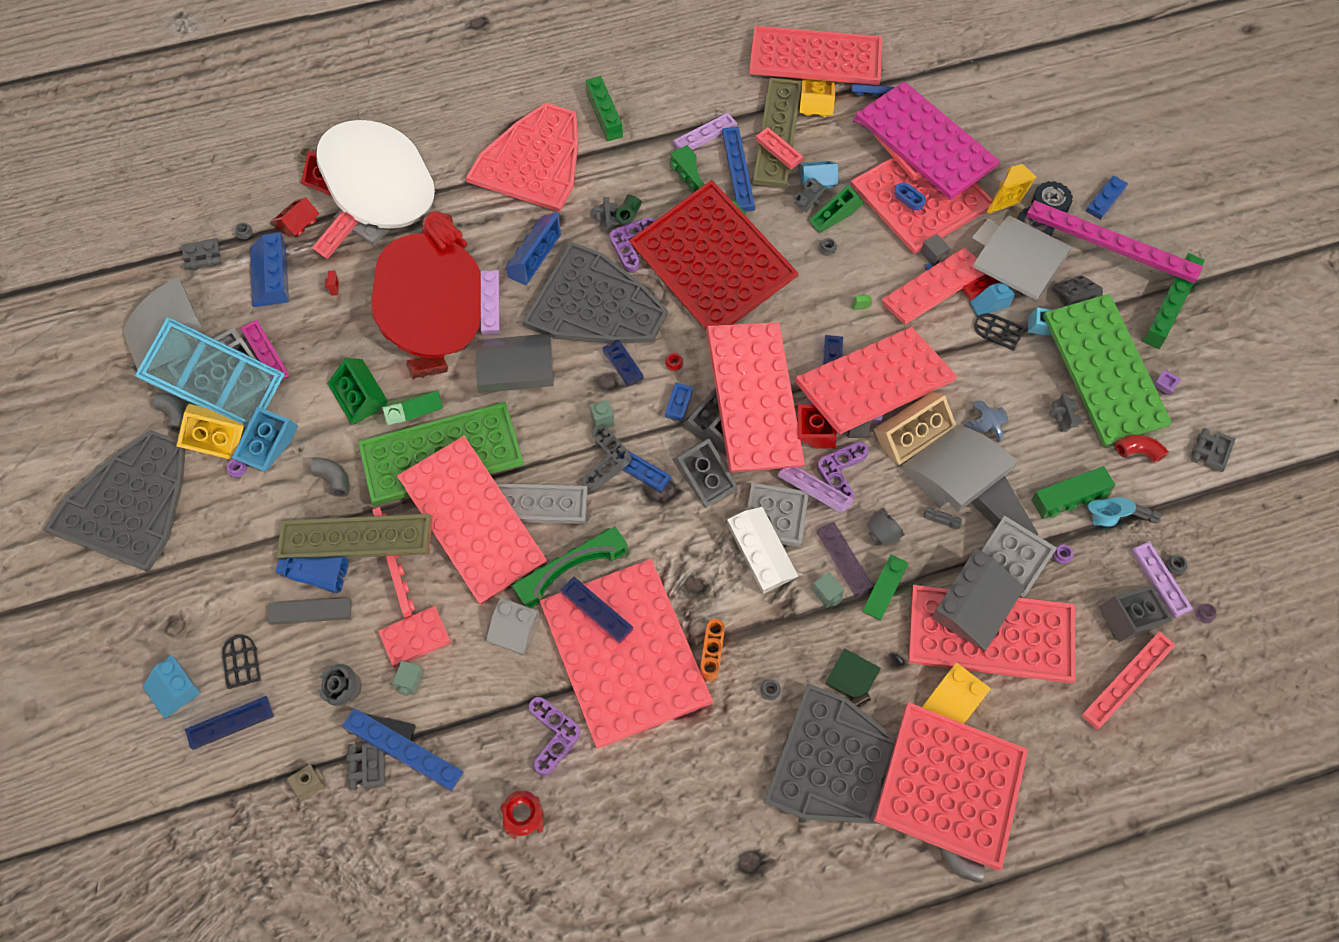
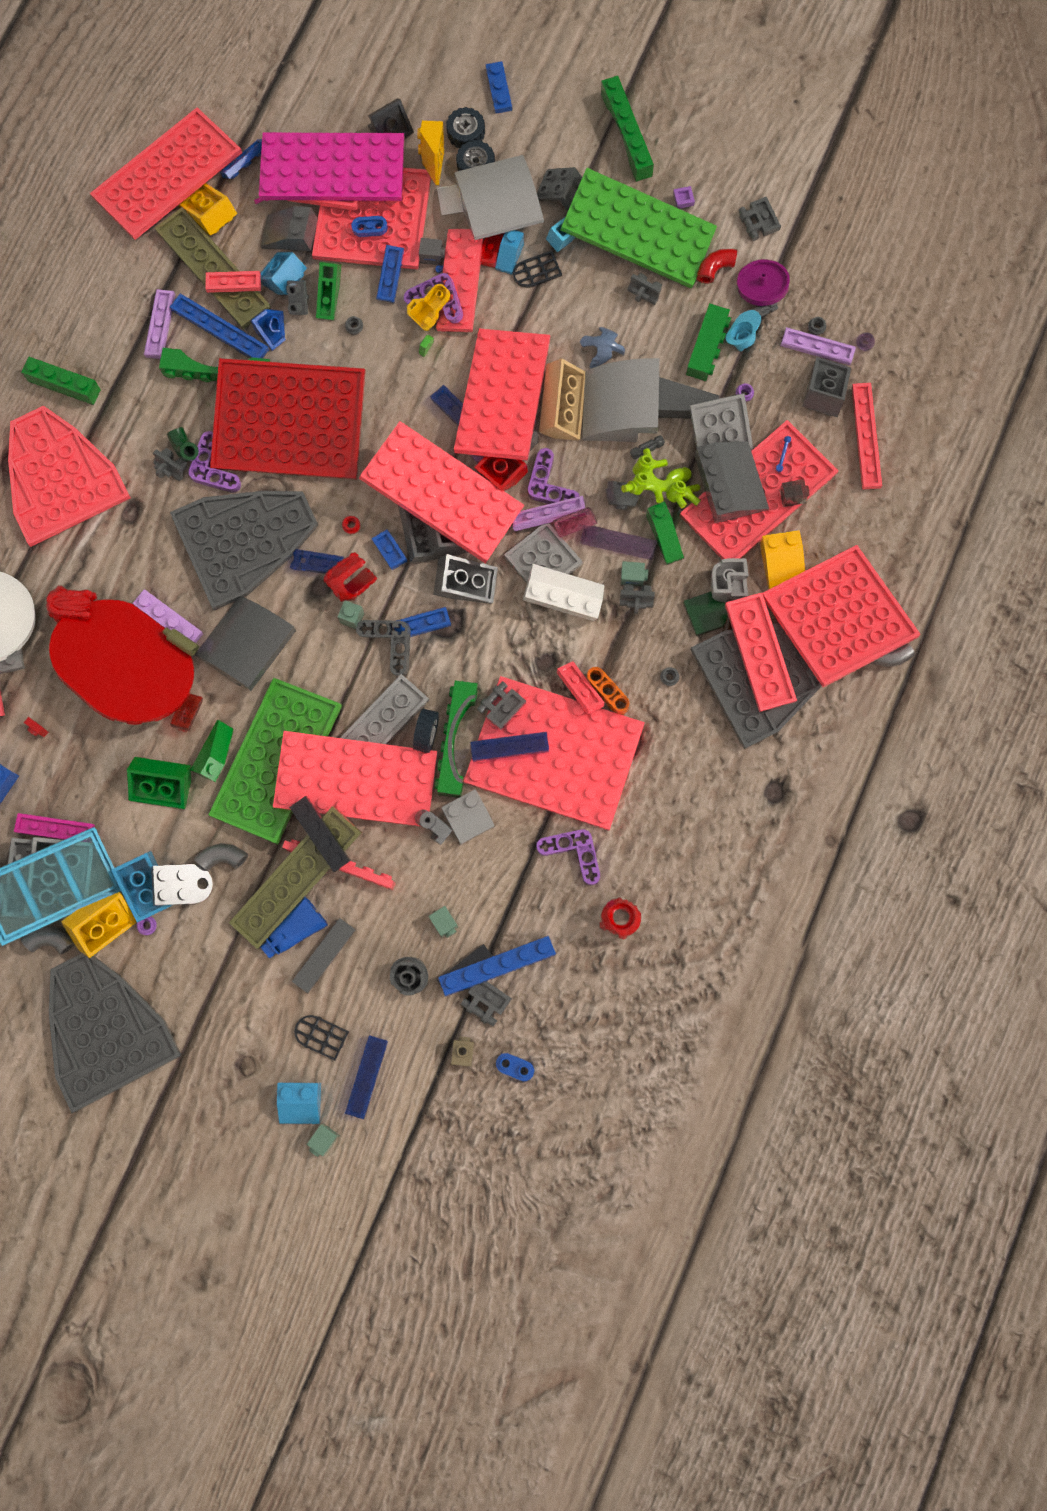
camera: 45 degrees left, 15 degrees up
coral plate [378,606,451,668] -> none
blue slope [506,212,561,286] -> none
dark pink plate [1026,200,1203,284] -> none
none -> plate [151,864,212,906]
none -> olive cylinder [163,627,199,656]
none -> blue slope [251,309,286,350]
none -> dark grey slope [261,206,318,251]
none -> black plate [289,796,351,872]
none -> sand green brick [306,1123,340,1157]
none -> red piece [323,552,377,602]
none -> black bracket [368,98,414,138]
none -> blue tile [376,245,404,303]
none -> medium lavender beam [404,273,463,323]
none -> yellow piece [407,284,450,331]
none -> black wheel [413,709,439,753]
none -> leg [415,809,453,845]
none -> dark grey plate [477,681,526,730]
none -> blue plate [496,1053,534,1081]
none -> clear pink brick [553,507,598,538]
none -> coral plate [557,661,605,714]
none -> dark grey hips [619,584,655,614]
none -> lime plant [621,448,701,508]
none -> light grey brick [710,558,749,602]
none -> coral plate [725,593,797,712]
none -> magenta piece [737,259,790,306]
none -> blue hinge [776,436,791,473]
none -> clear smoke brick [779,479,810,507]

